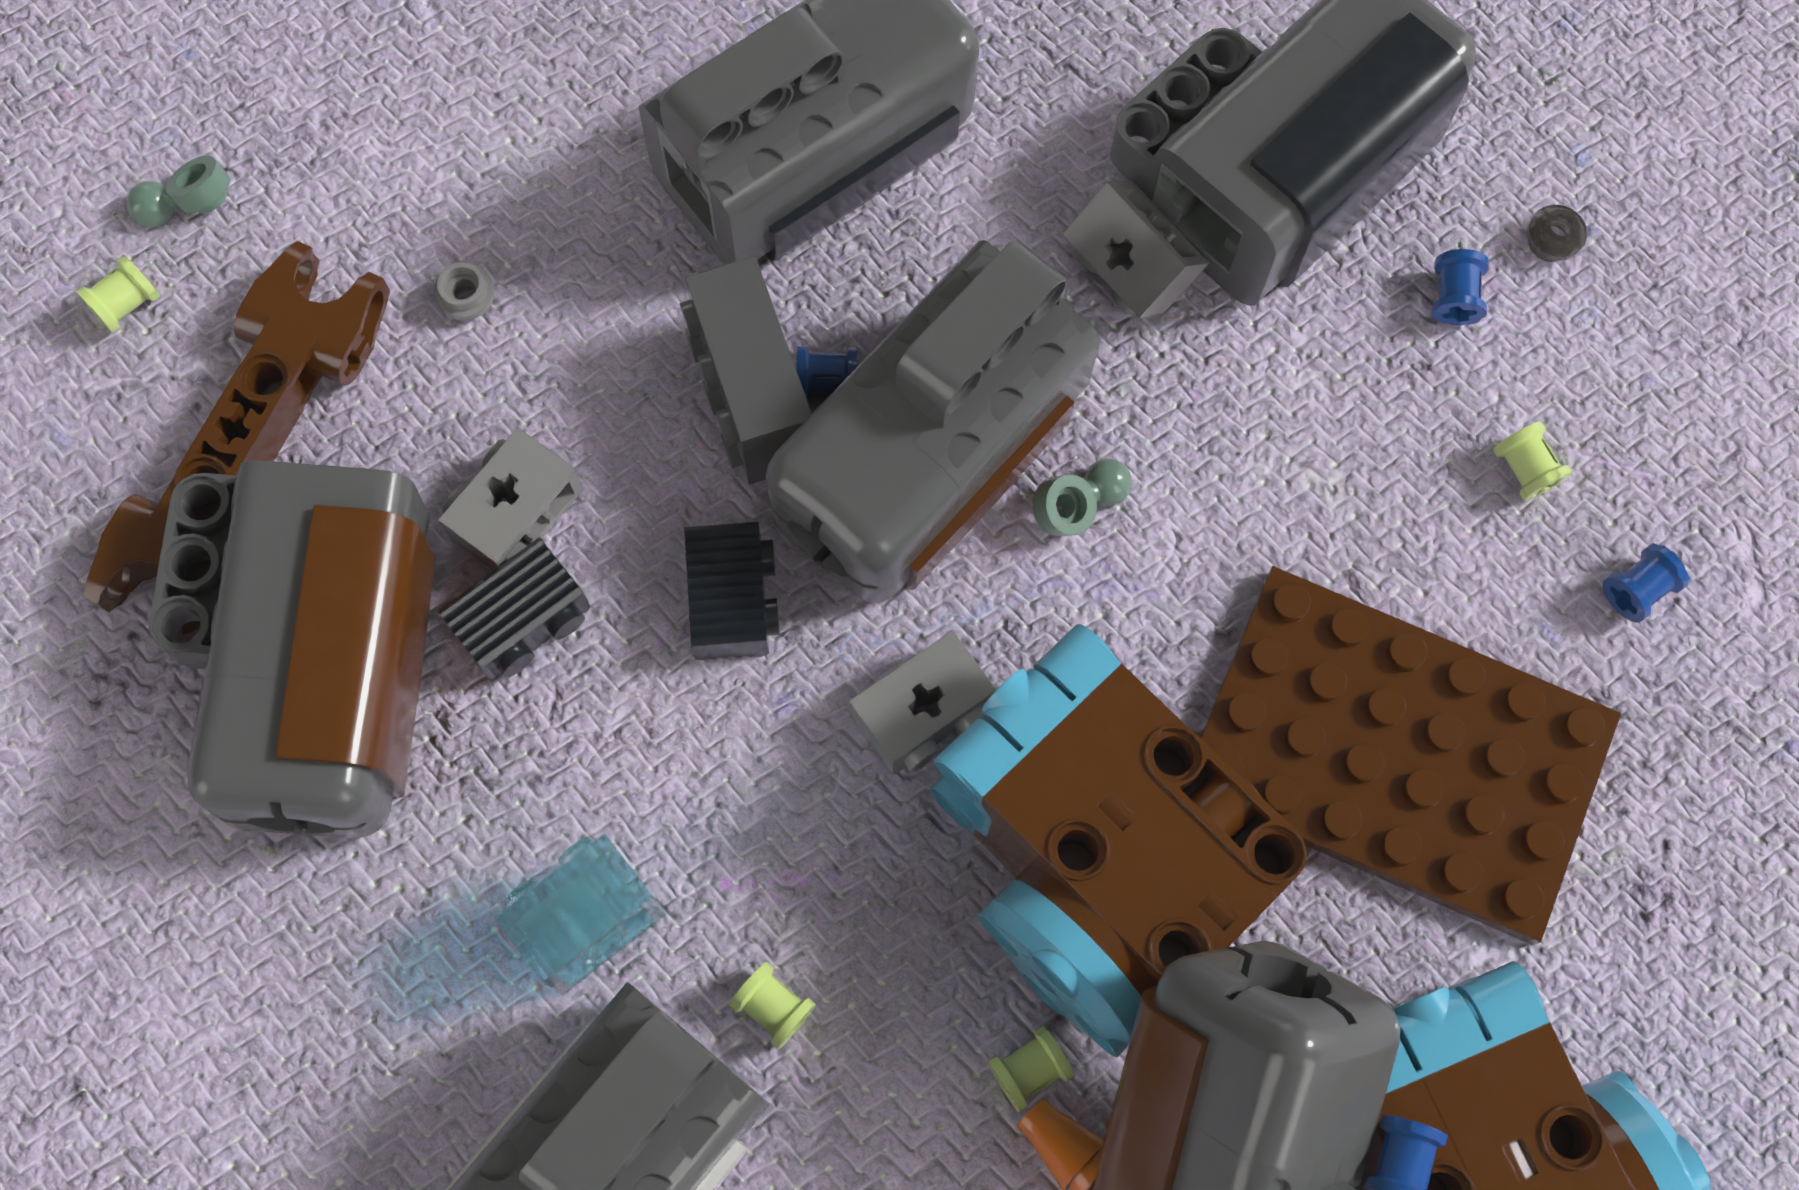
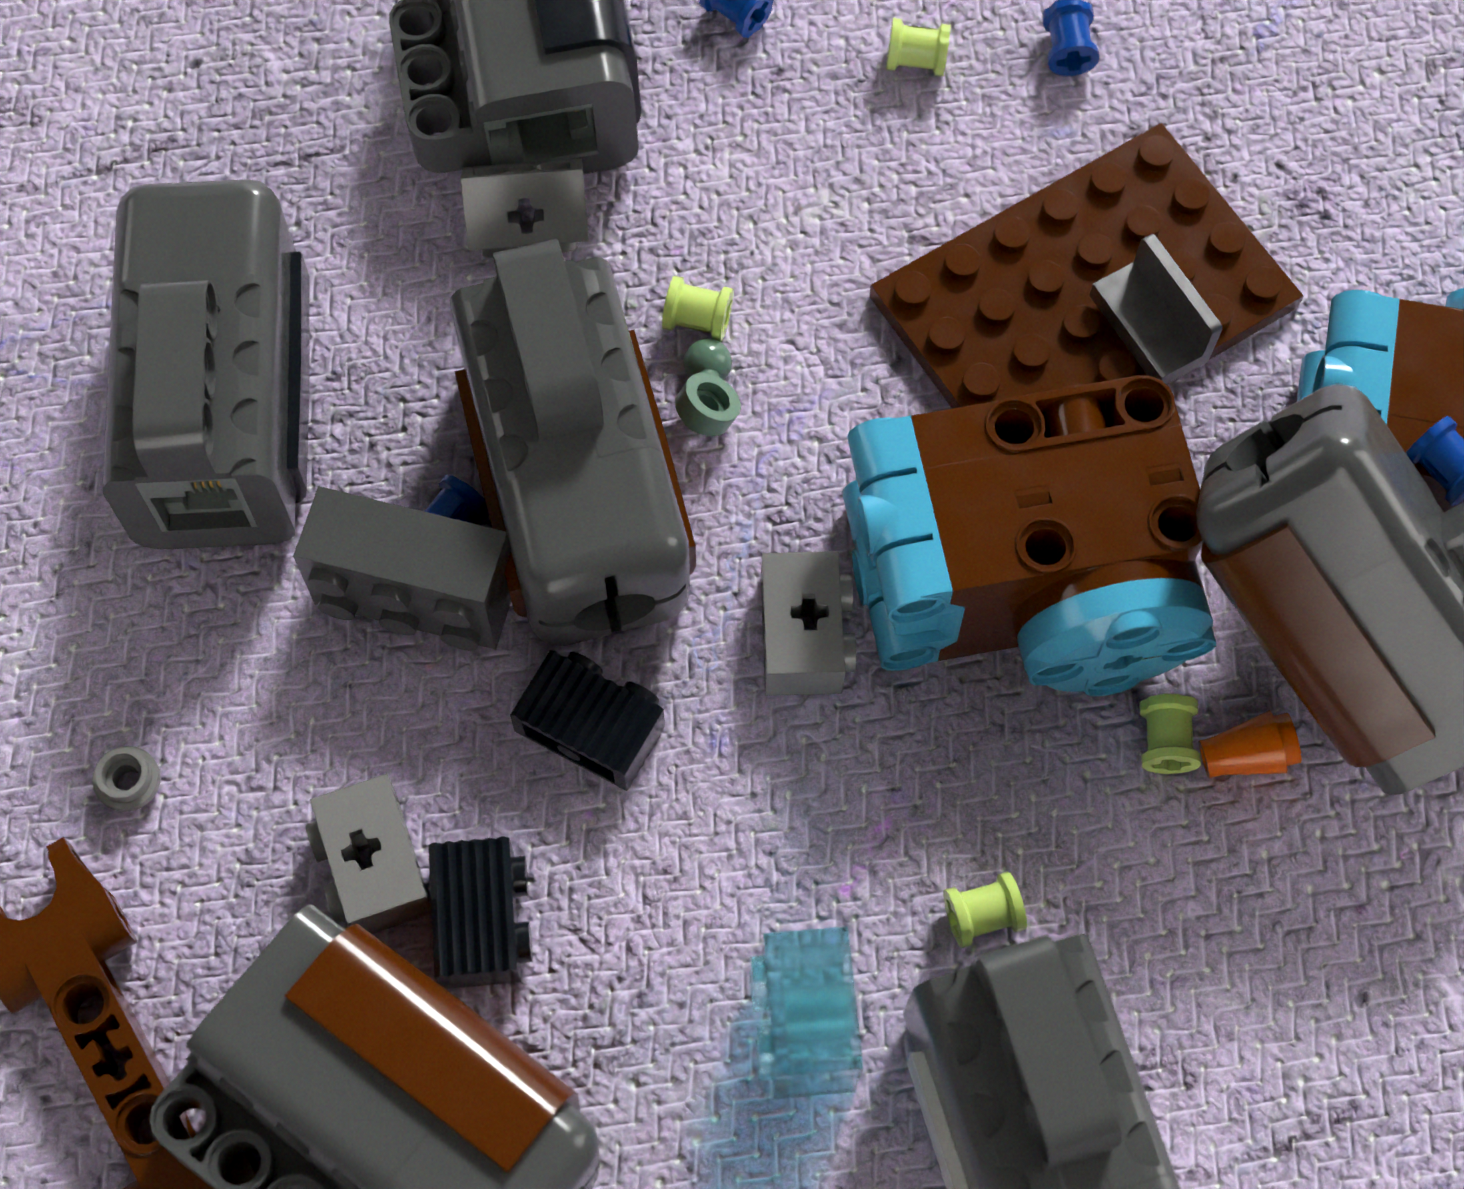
camera: 55 degrees left, 5 degrees down
none -> yellowish green bush [662,276,734,342]
none -> flat silver panel [1089,234,1222,384]

